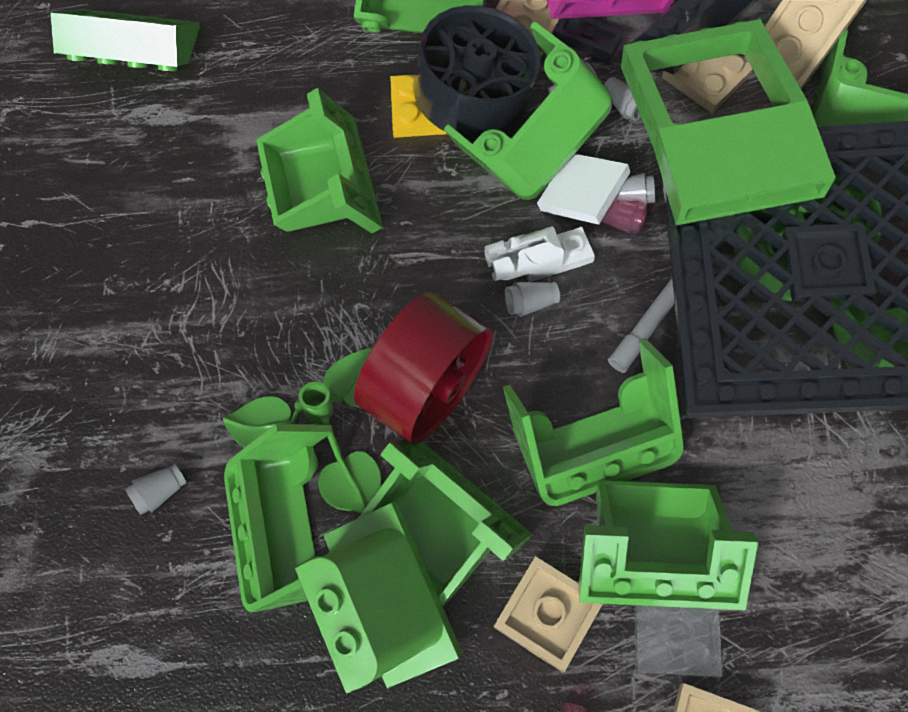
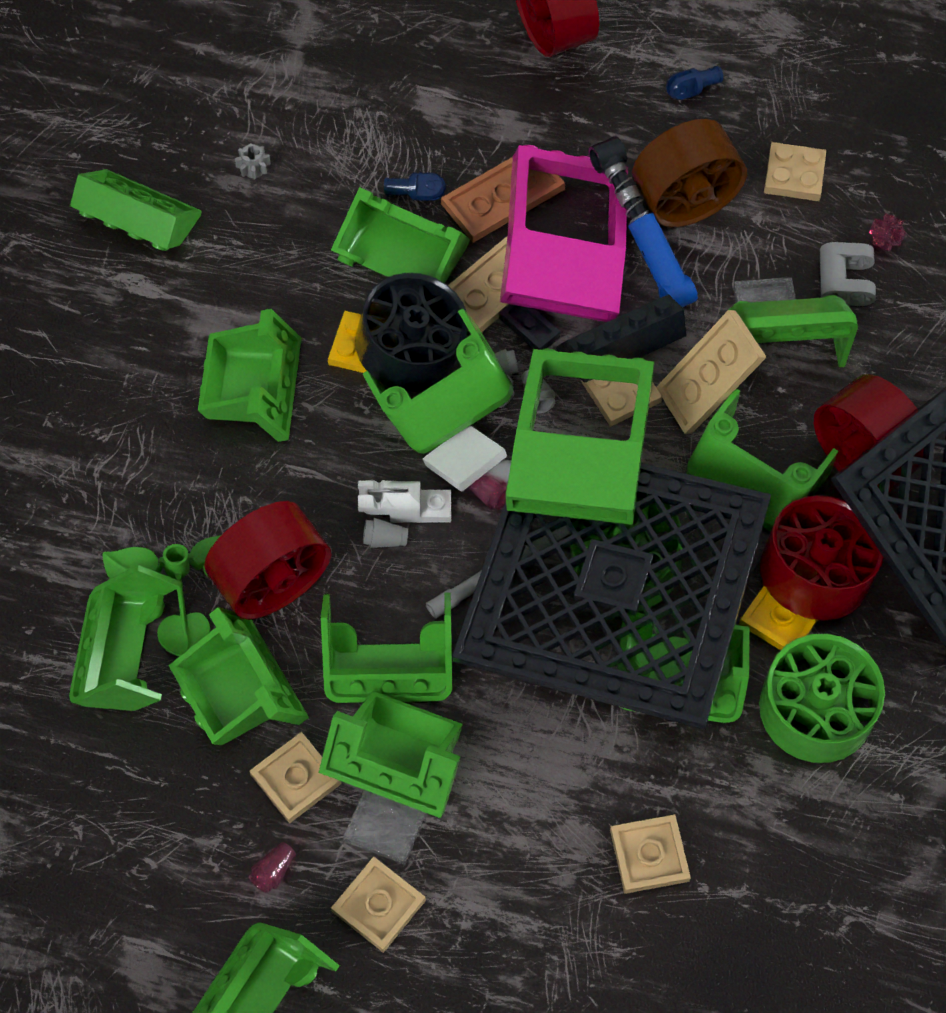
camera: 15 degrees right, 5 degrees down
light grey cone [125,464,187,515] -> none
bright green windscreen [295,501,463,694] -> none

